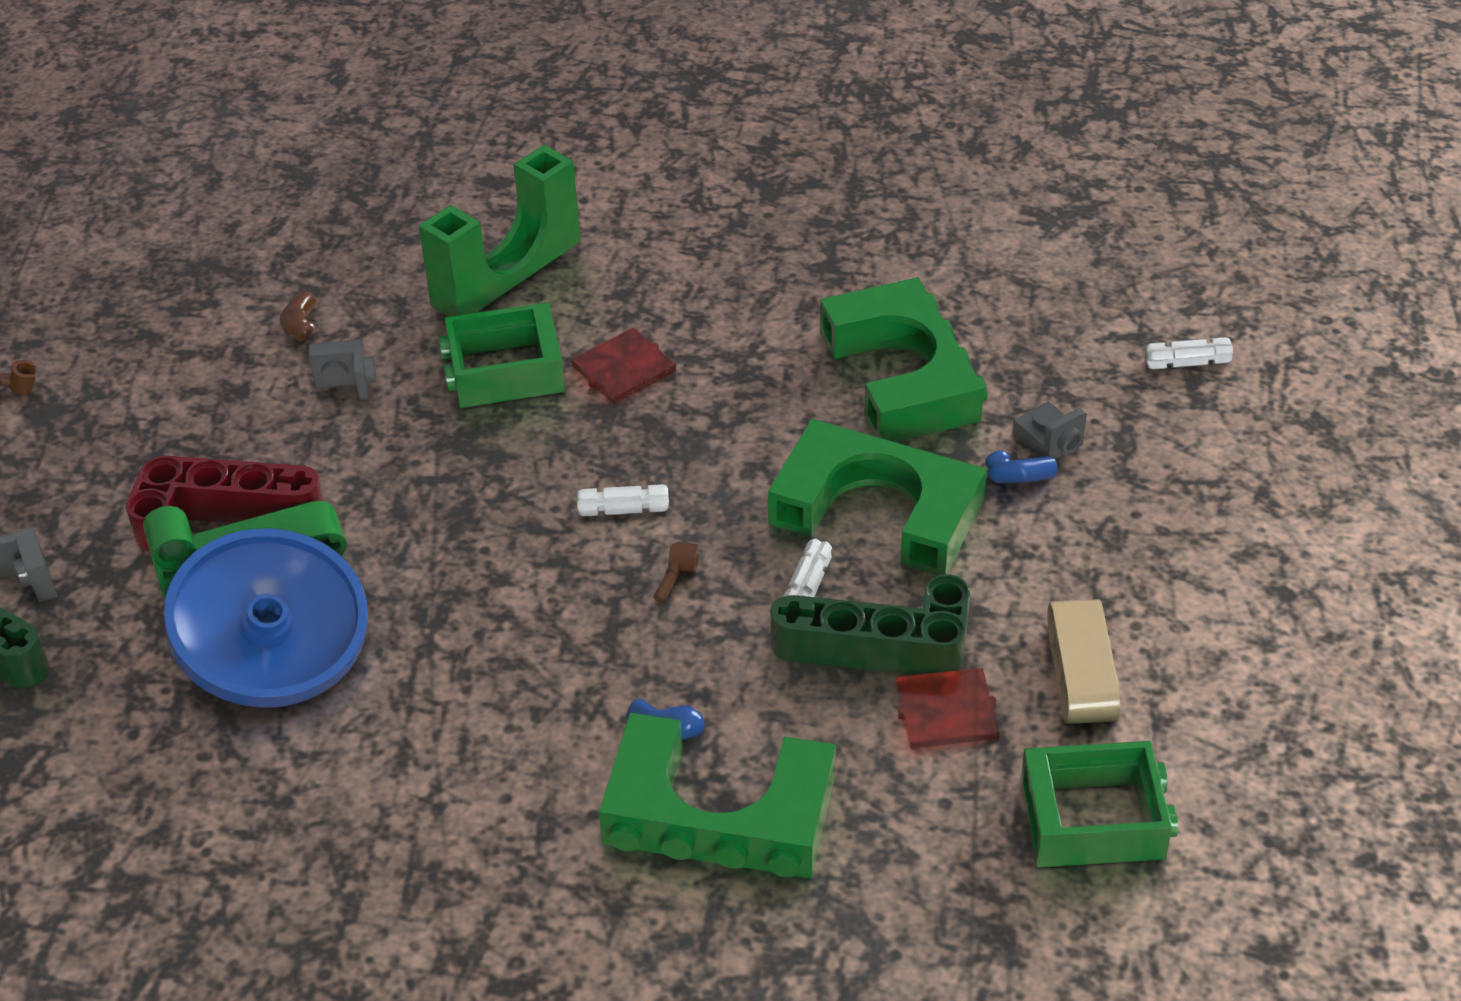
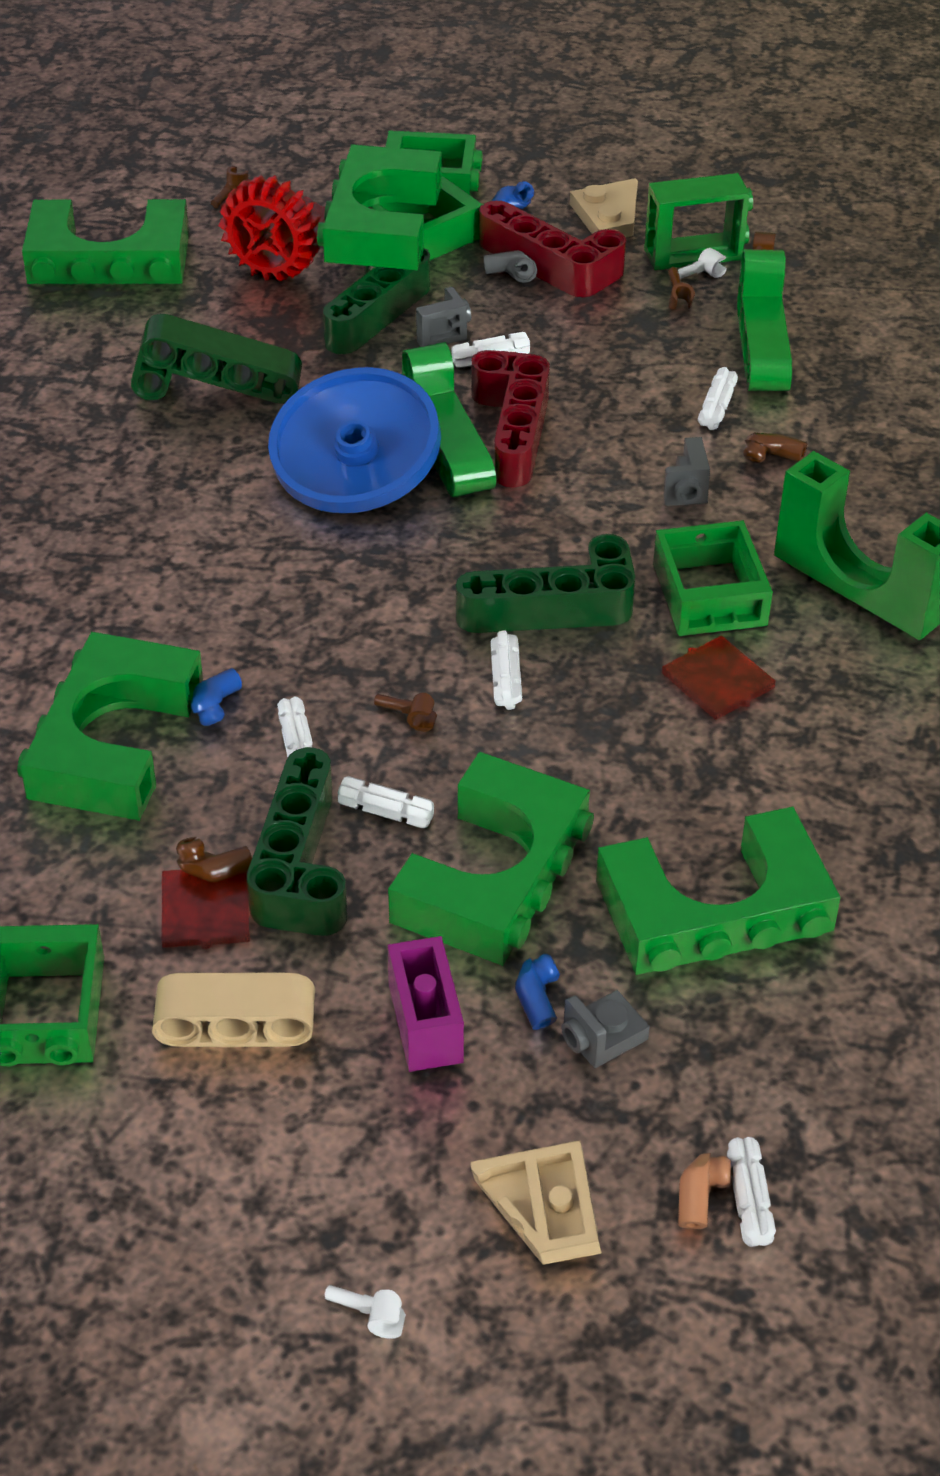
camera: 90 degrees right, 0 degrees up
none -> dark green beam [131,313,302,404]
none -> reddish brown arm [176,837,252,882]
none -> white axle [277,696,313,757]
none -> white hand [325,1285,406,1339]
none -> magenta brick [387,936,464,1072]
none -> white axle [452,332,530,369]
none -> dark green beam [456,534,635,633]
none -> tan wing [471,1140,601,1265]
none -> nougat arm [678,1153,732,1229]
none -> white axle [698,367,738,430]
none -> green beam [737,249,792,391]

